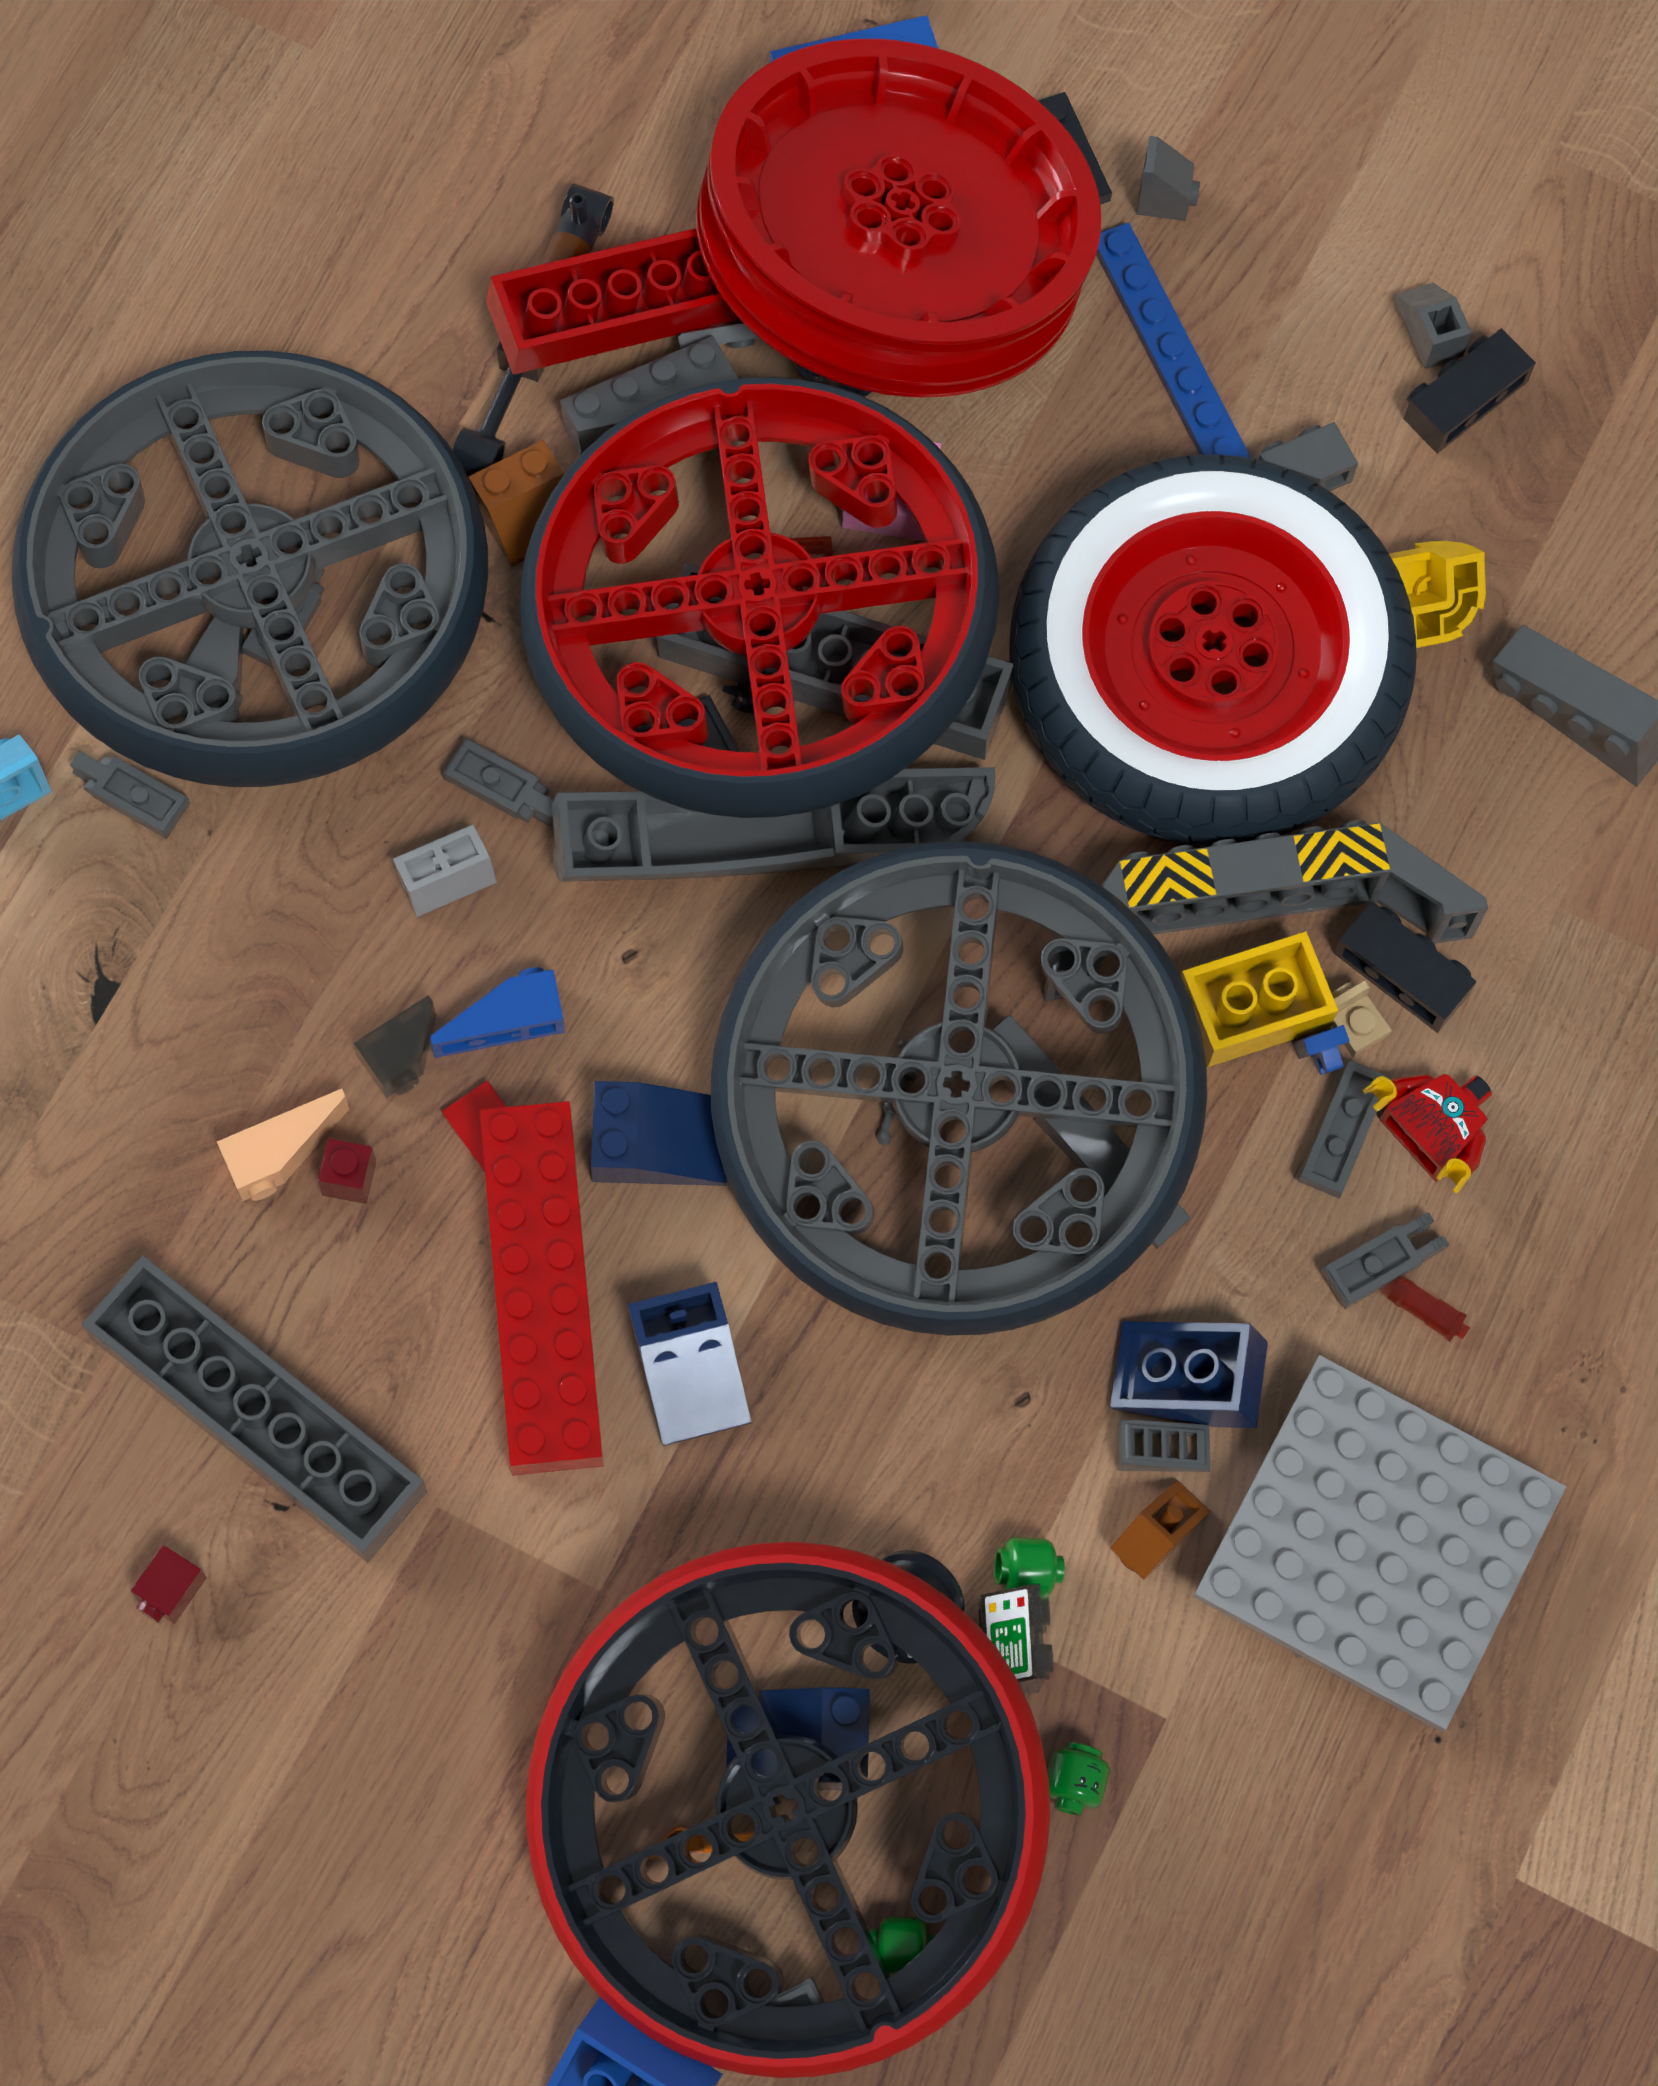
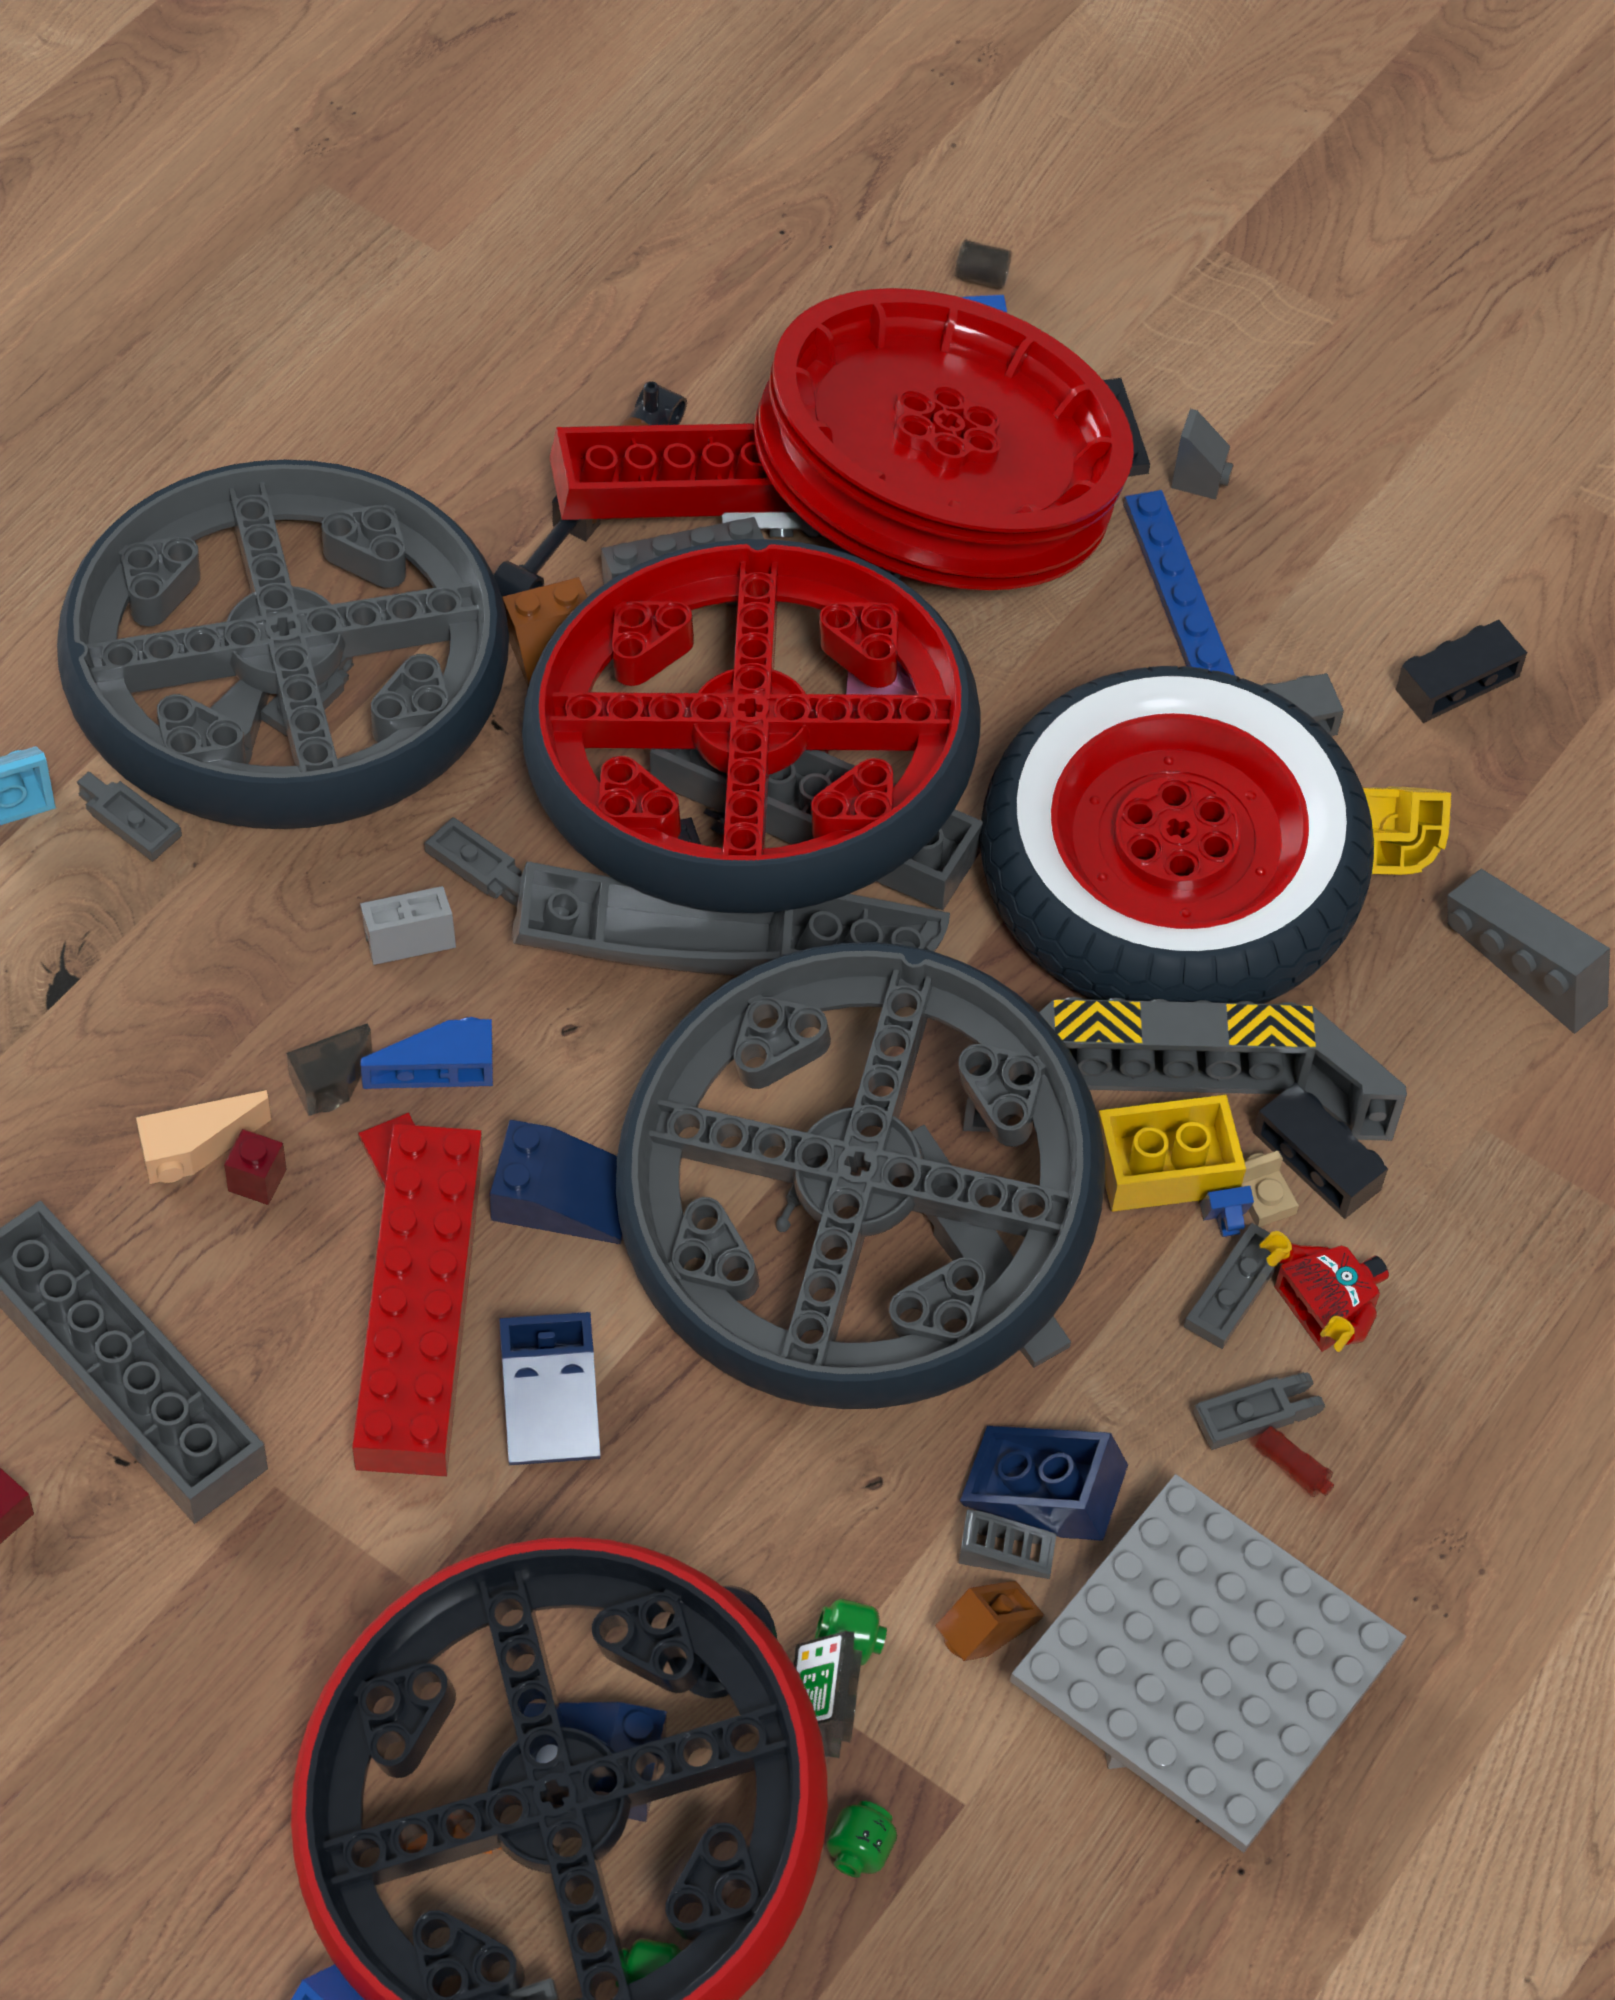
camera: 10 degrees right, 15 degrees down
dark grey slope [1394,283,1472,369] -> none

